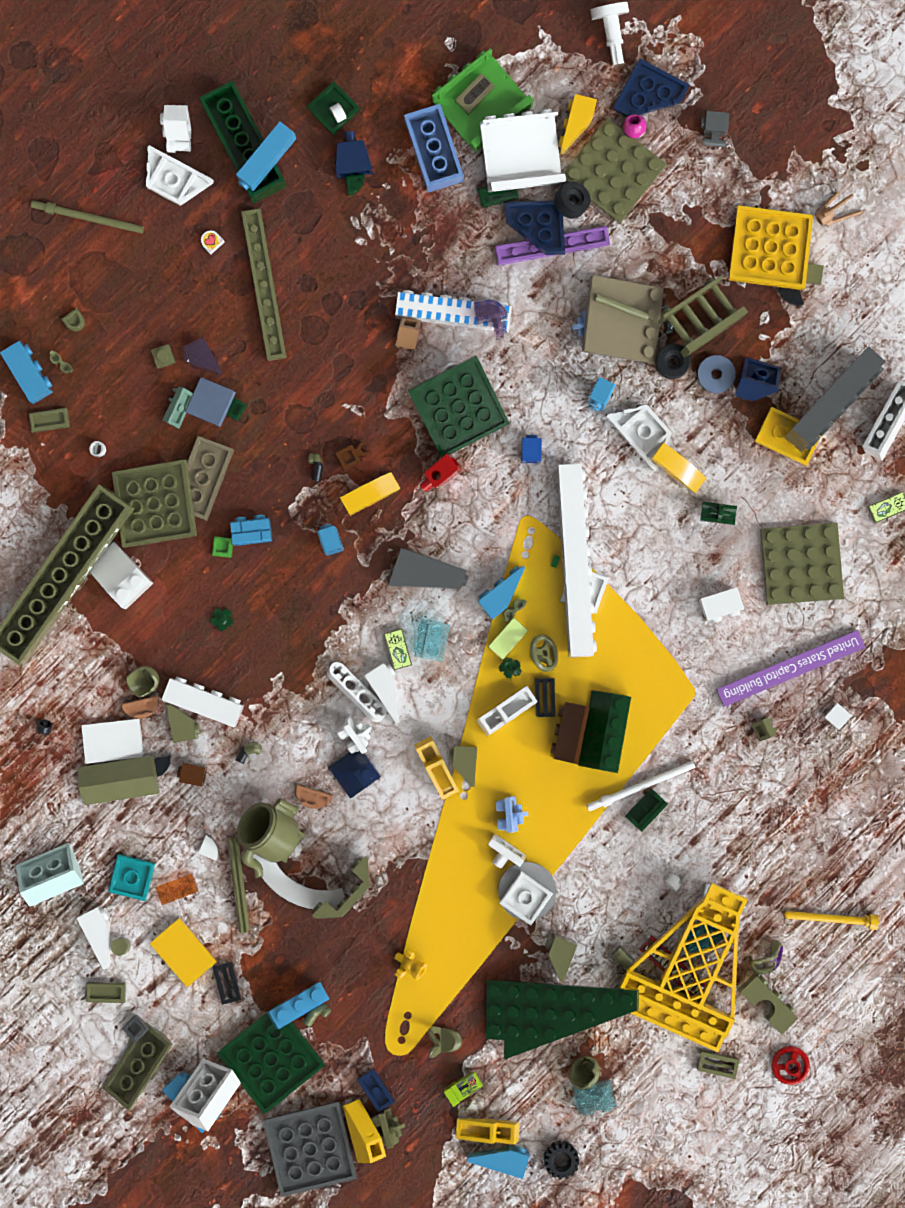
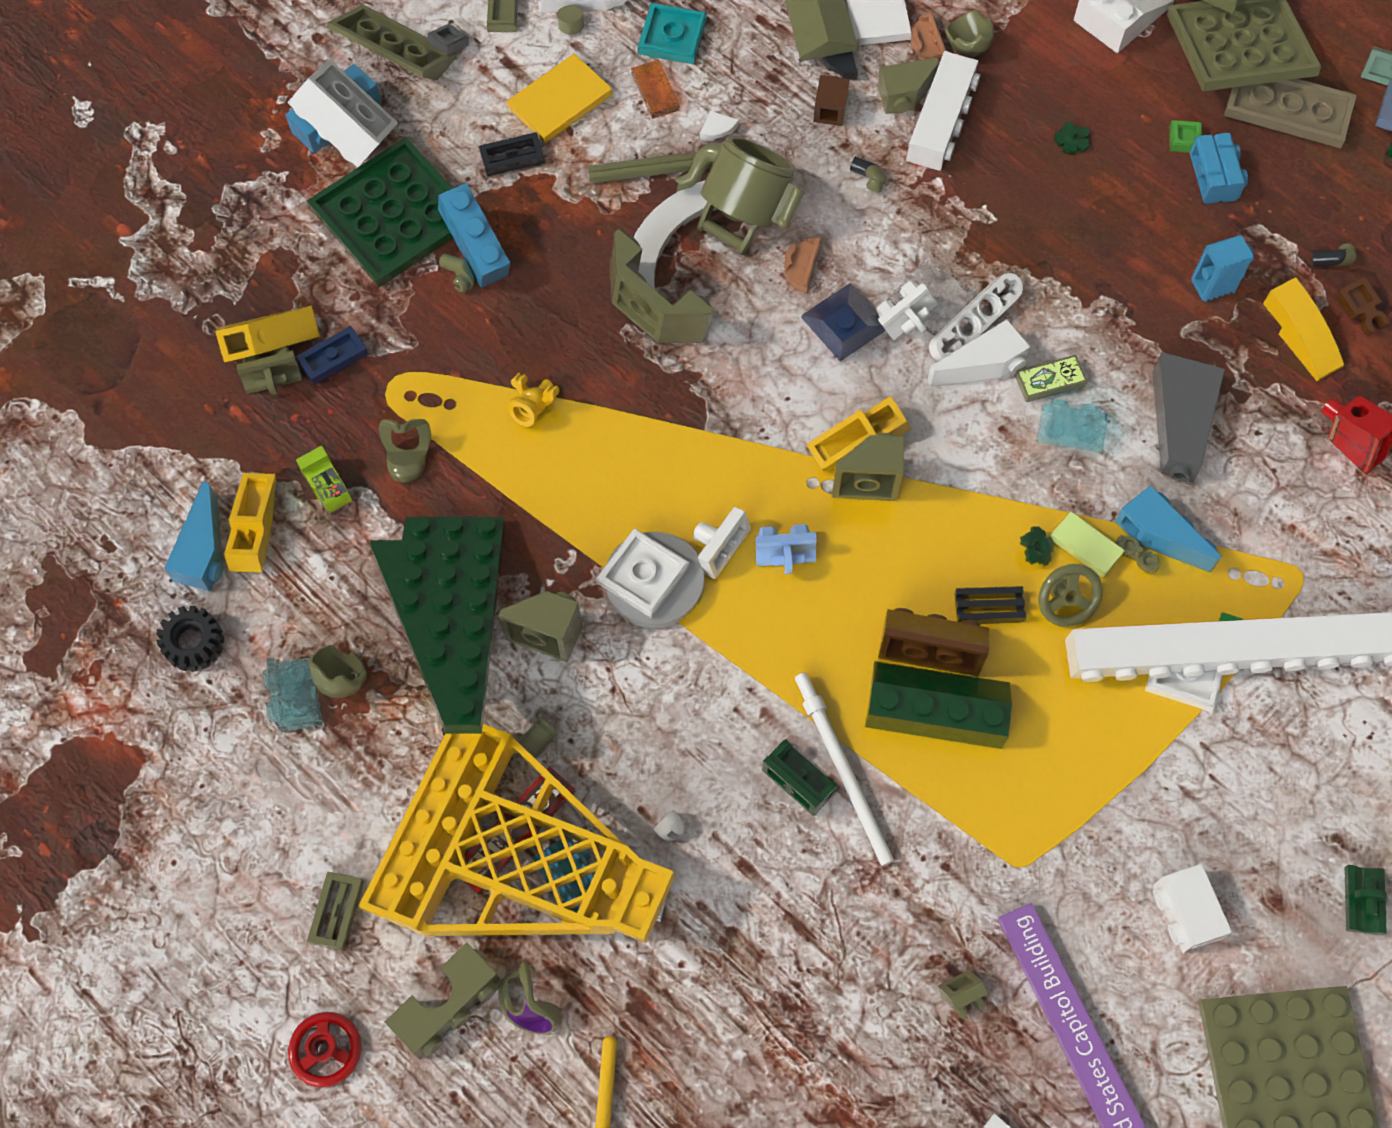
camera: 90 degrees right, 20 degrees down
dark grey plate [263,1101,357,1197] -> none
white slope [476,686,538,736] -> none

